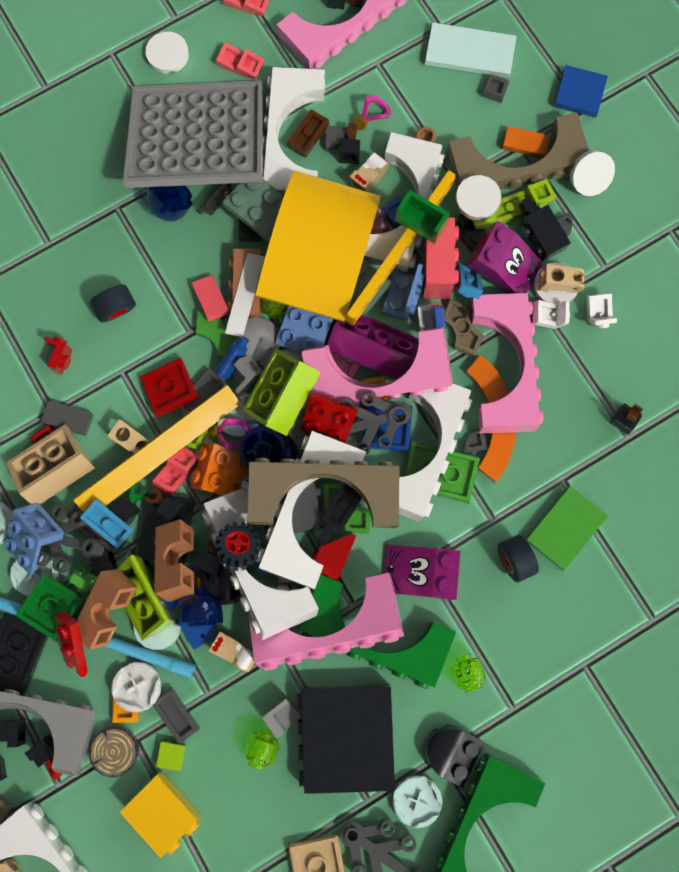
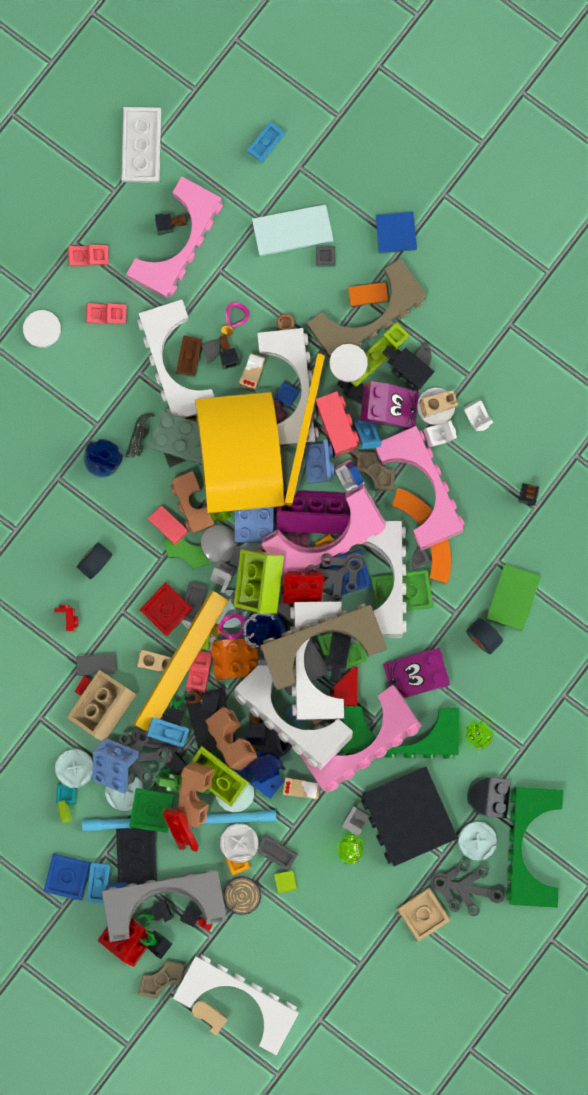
camera: 25 degrees left, 5 degrees up
yellow brick [119,771,201,859] -> none
light grey plate [123,80,263,188] -> none
blue cylinder [215,336,249,379] -> none
black wheel [215,522,261,571] -> none
white sticker [225,253,265,337] -> none
green panel [395,190,450,244] -> none
white tile [570,150,615,196] -> none

